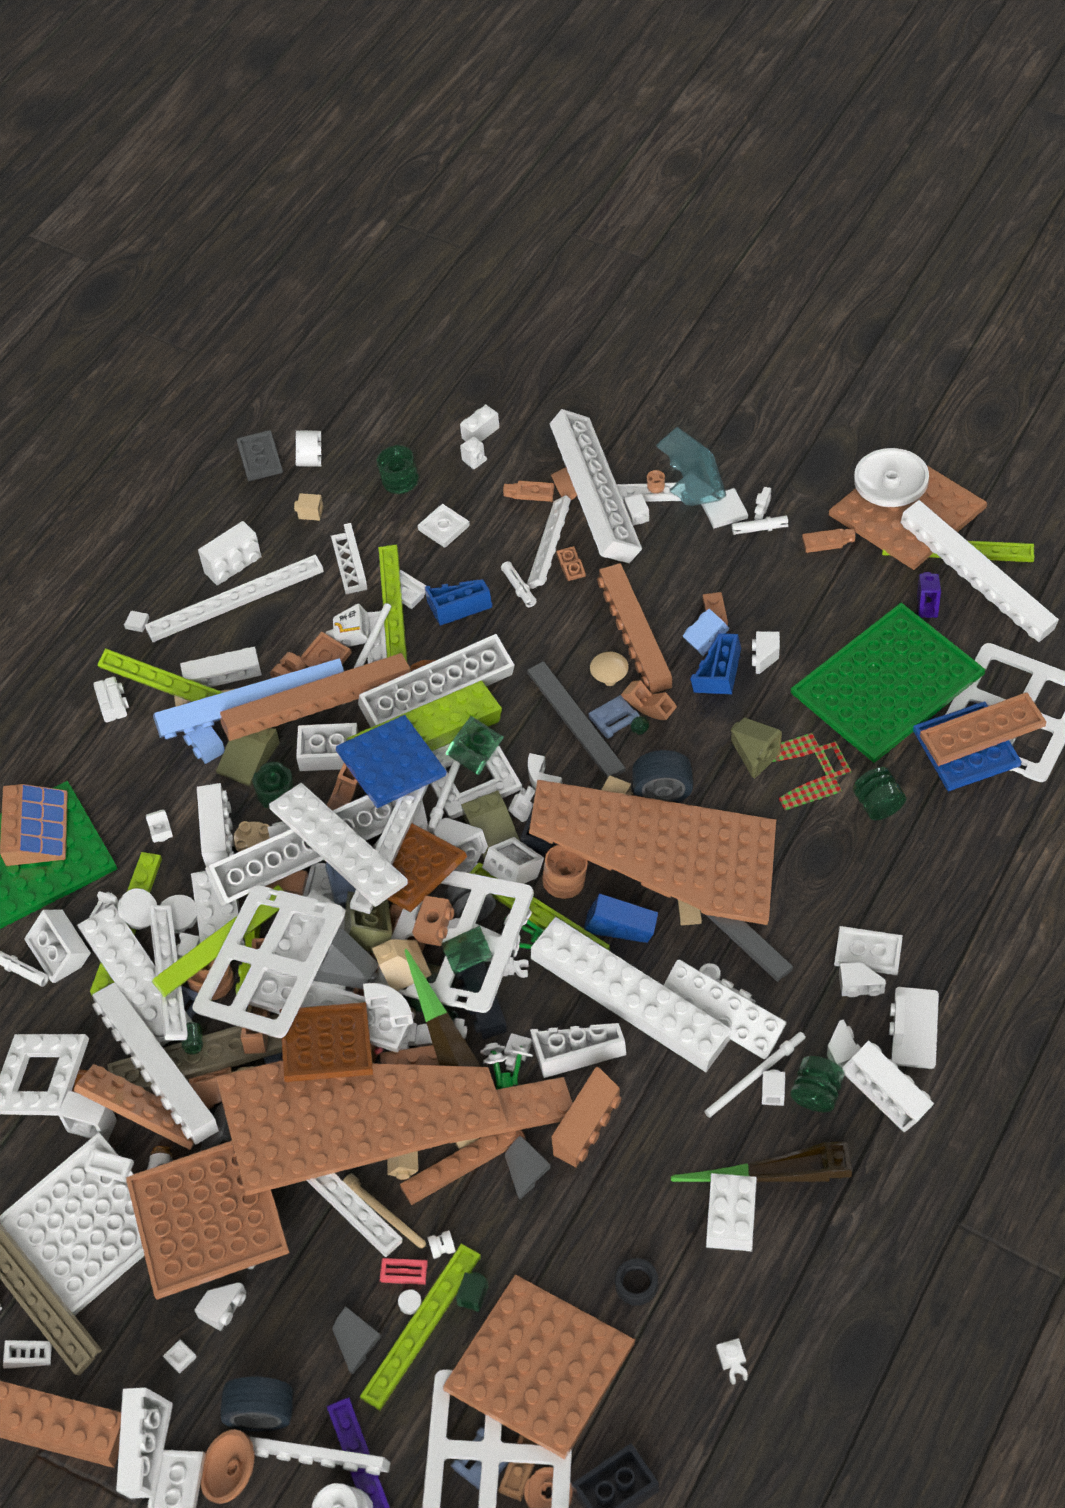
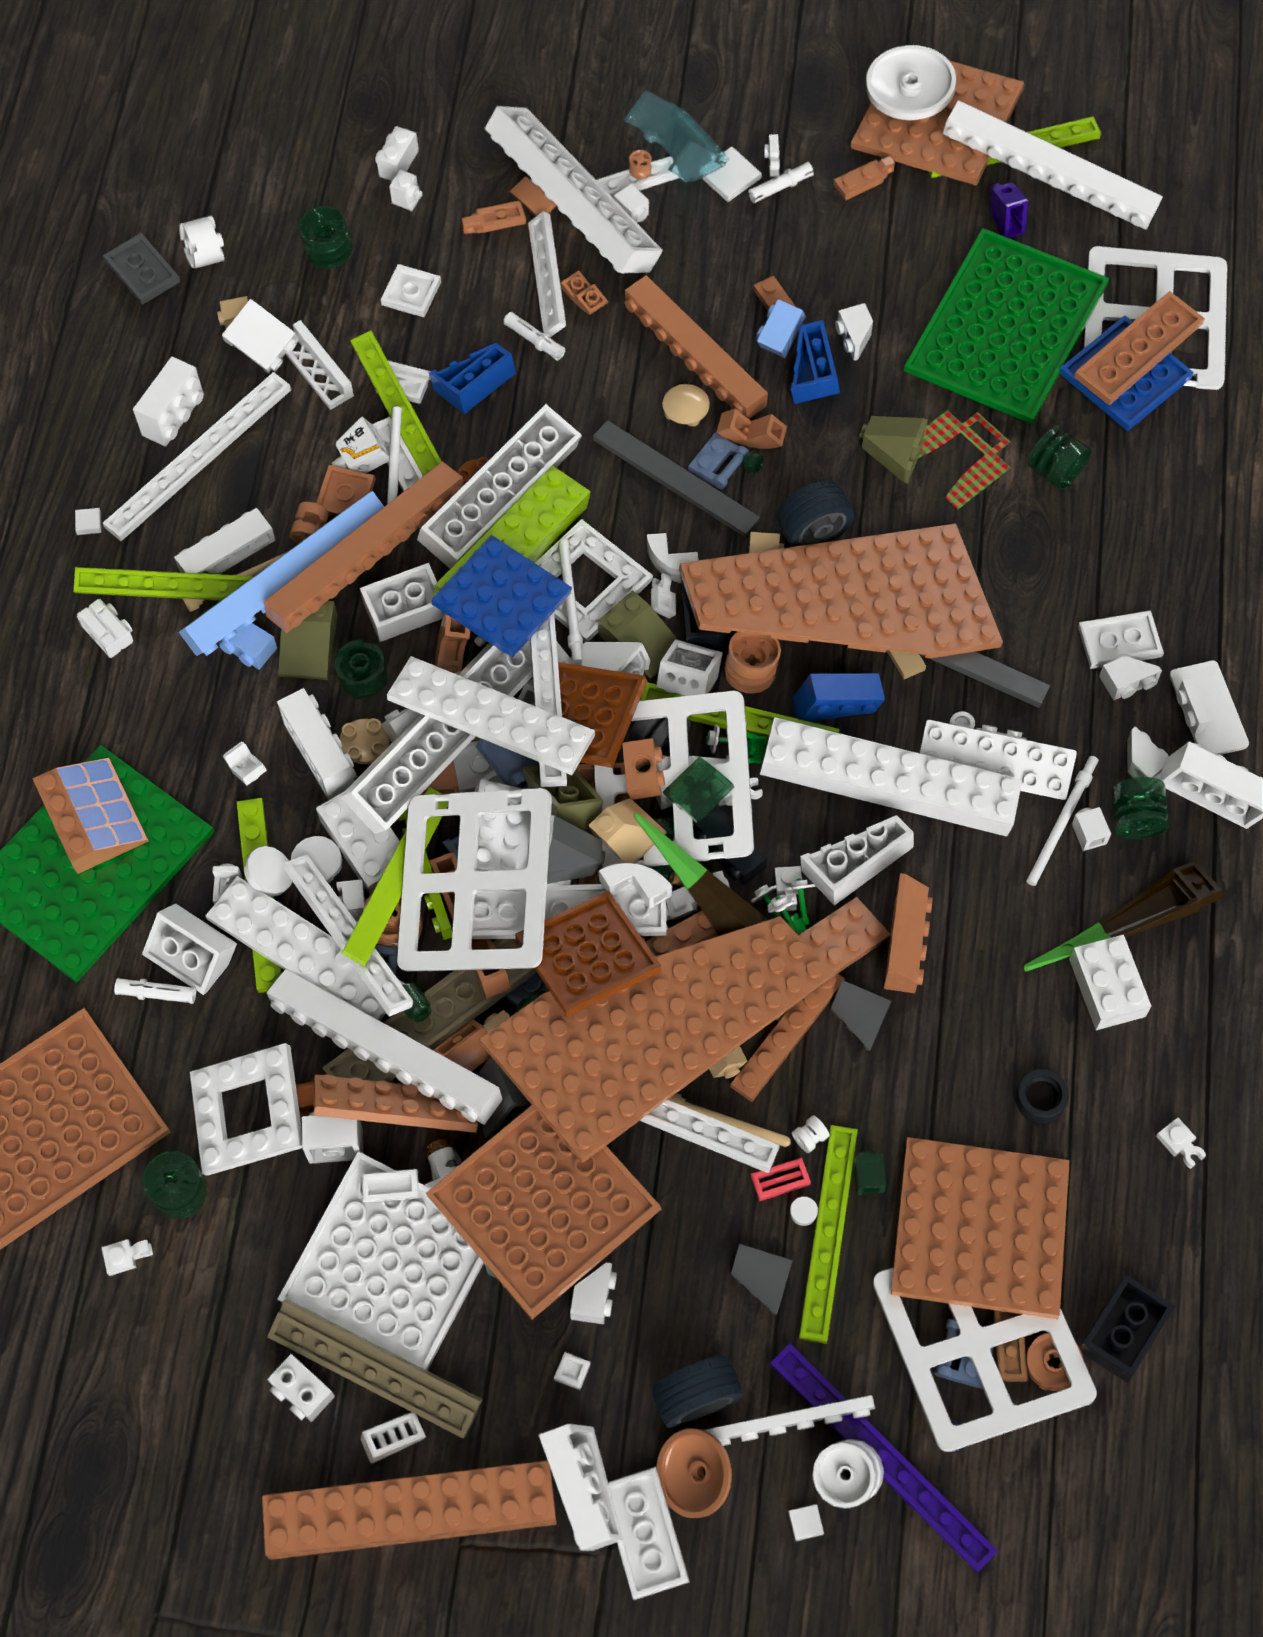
camera: 25 degrees left, 10 degrees up
clear green brick [446,716,504,775] -> none
none -> white panel [222,299,297,374]

